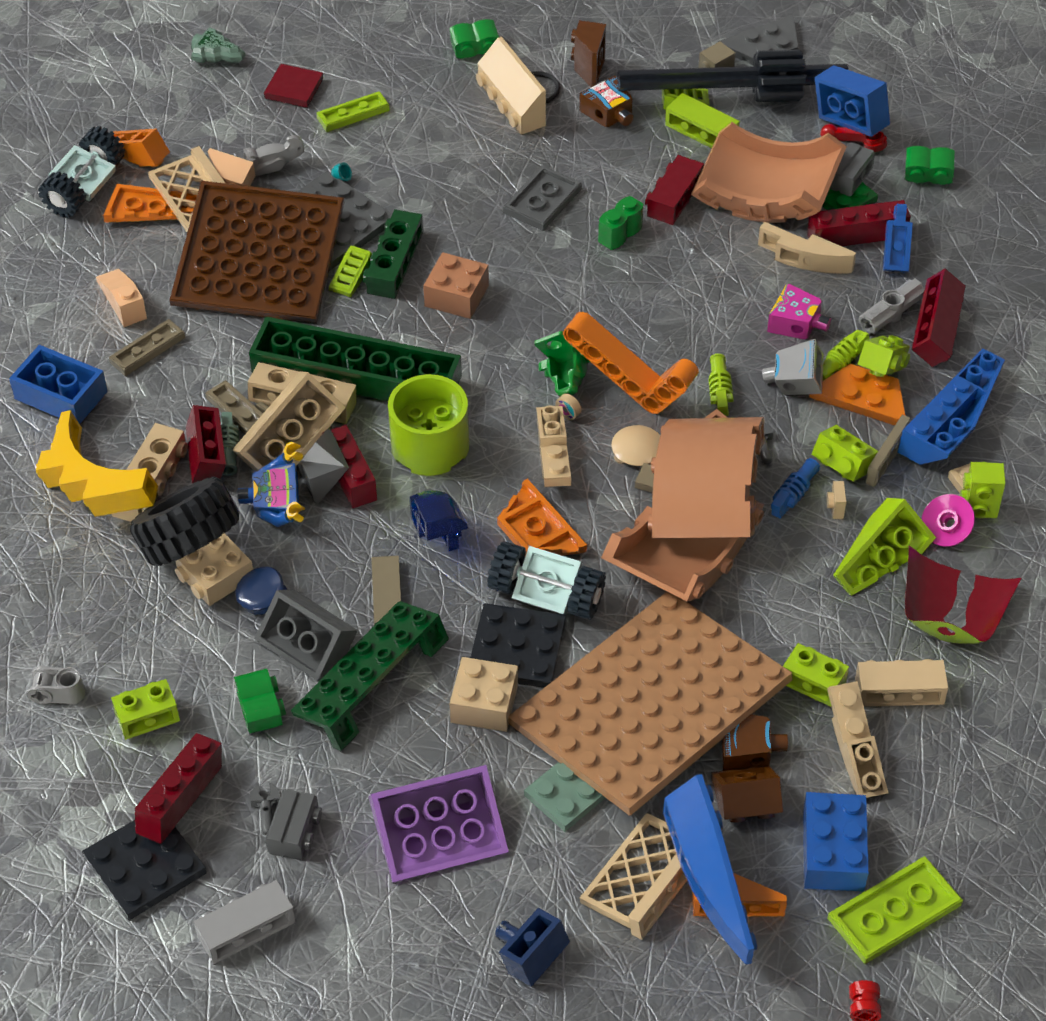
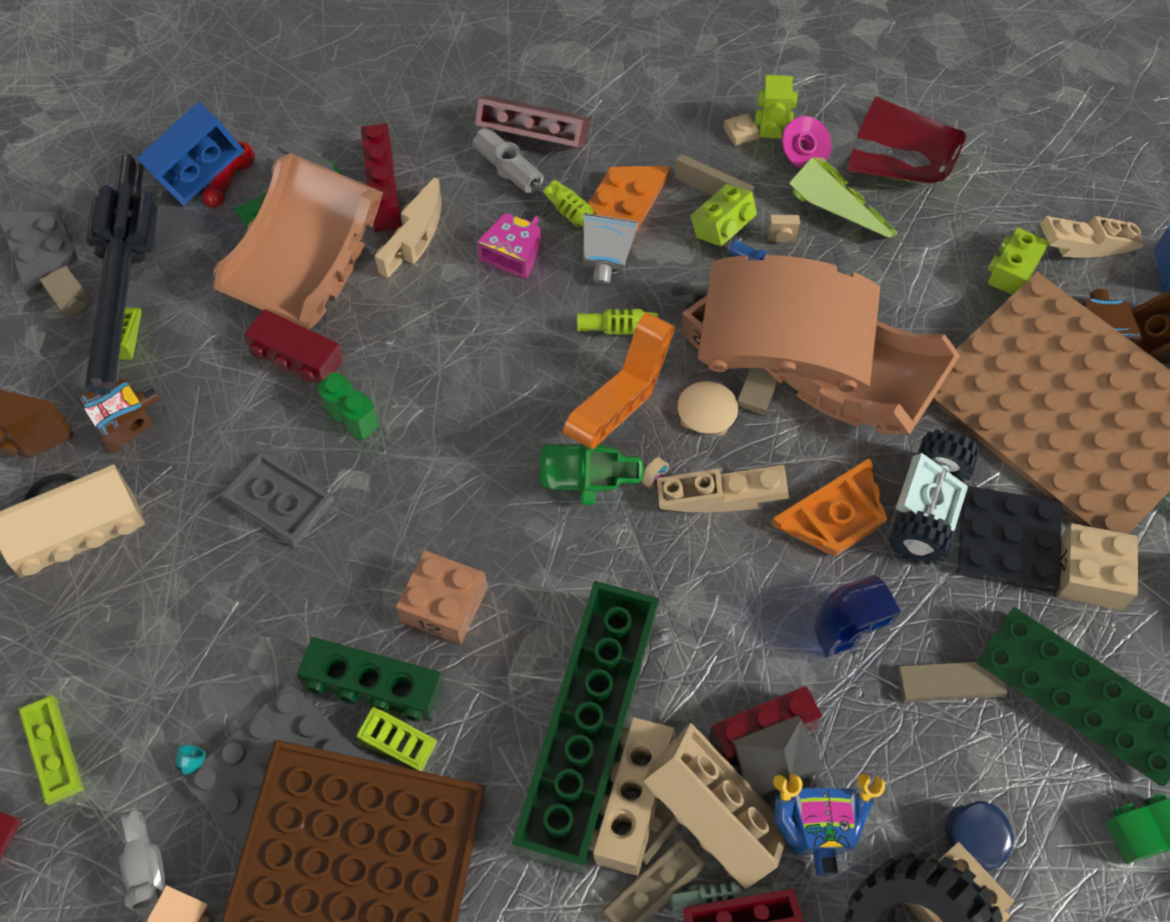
camera: 90 degrees left, 10 degrees up
dark grey slope [254,589,358,681] -> none
lime brick [388,374,469,476] -> none
lime brick [665,93,740,148] -> none
tan brick [855,659,948,707] -> none
lime brick [858,335,910,377] -> none
blue plate [883,204,913,272] -> none
blue wedge [898,349,1005,464] -> none
green brick [904,146,955,185] -> none

